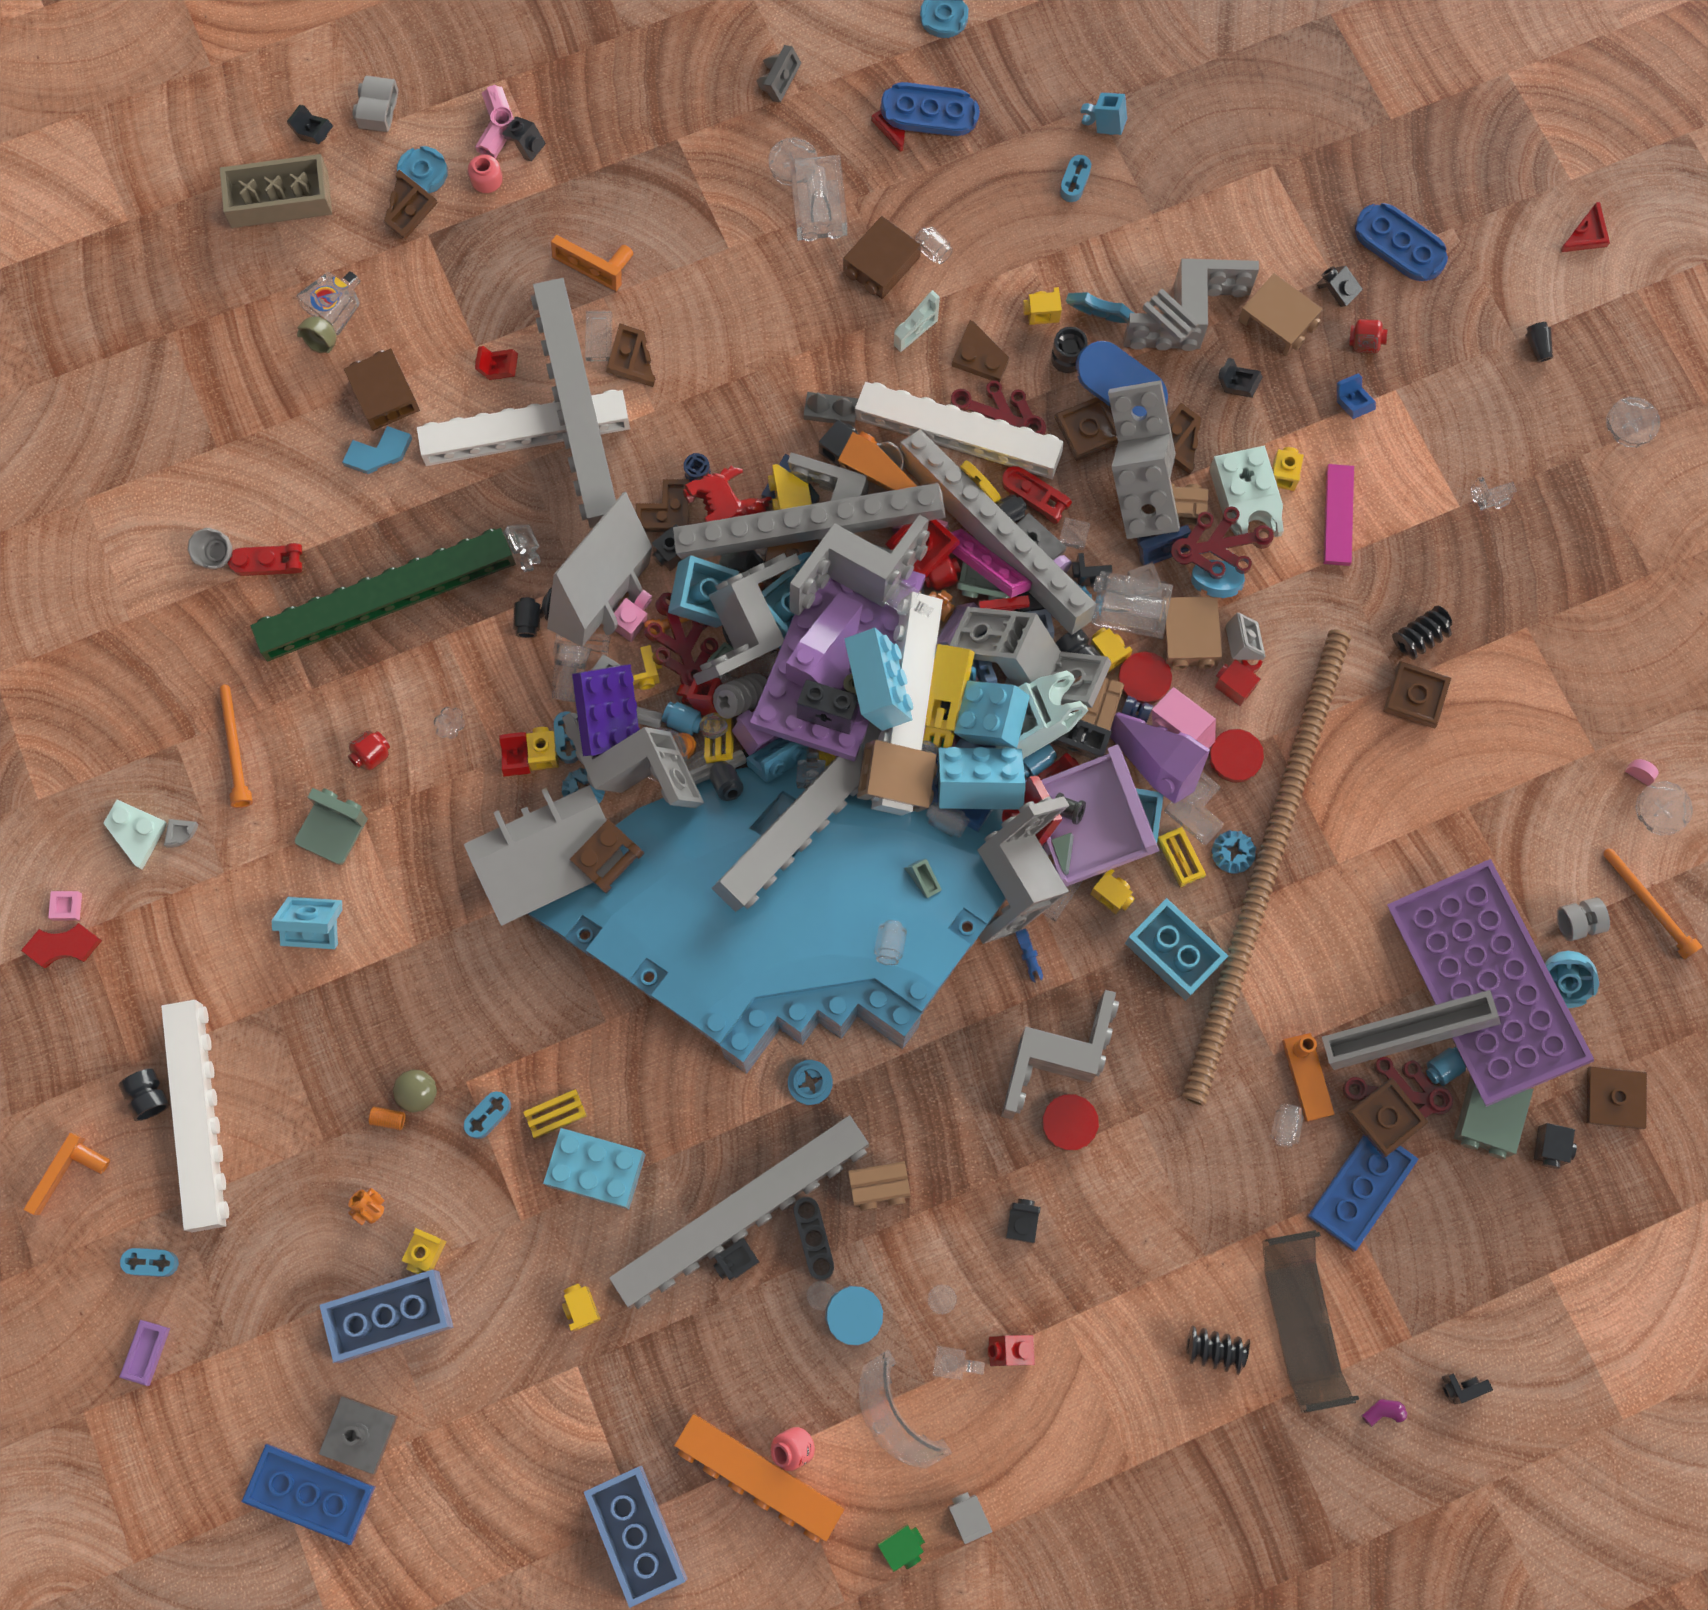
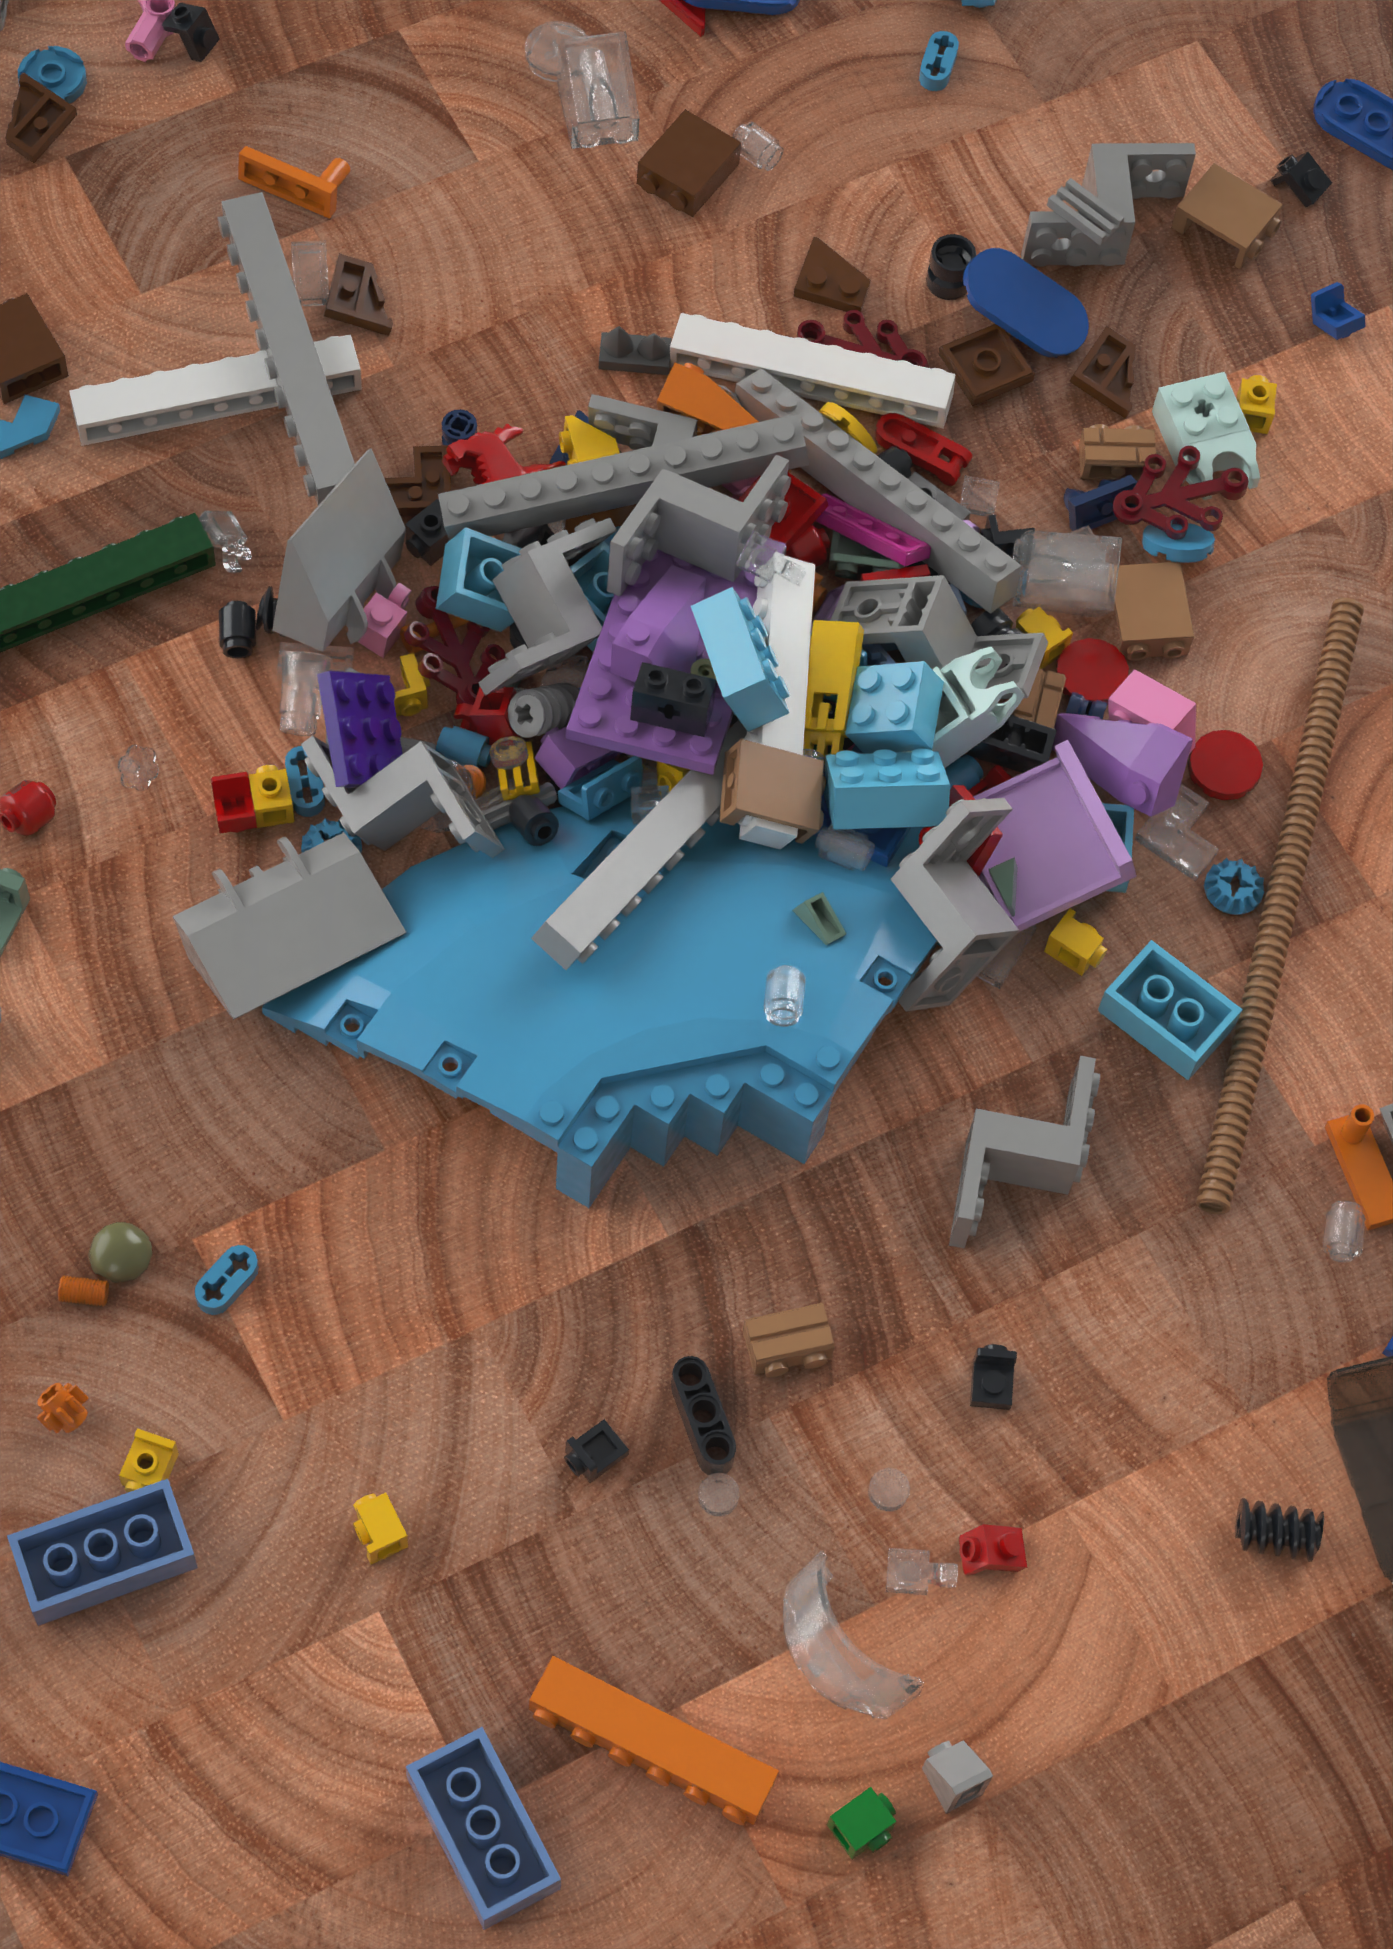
camera: 10 degrees left, 10 degrees down
flat silver tile [319,1397,398,1474] -> none
coral head [468,155,503,193] -> none
red bracket [475,346,519,380] -> none
yellow tile [523,1089,587,1139] -> none
medium azure brick [543,1128,646,1210] -> none
reddish brown plate [570,819,645,893] -> none
light grey brick [609,1115,869,1309] -> none
coral head [771,1427,815,1471] -> none
dark azure gear [788,1060,833,1105] -> none
black brick [819,419,859,467] -> none
dark azure tile [825,1286,883,1345] -> none
light aqua wing [894,290,940,352] -> none
blue piece [1015,928,1043,983] -> none
yellow brick [1023,287,1062,325] -> none
red tile [1042,1094,1099,1151] -> none
pearl dark grey bush [1055,792,1086,825] -> none
dark azure tile [1066,292,1134,324] -> none
light grey bracket [1108,380,1180,539] -> none
yellow tile [1157,827,1206,888] -> none
red brick [1215,659,1263,706] -> none
black bracket [1218,358,1263,398] -> none
light grey slope [1226,612,1266,660] -> none
dark pink tile [1323,464,1354,566] -> none
red head [1349,319,1388,354] -> none

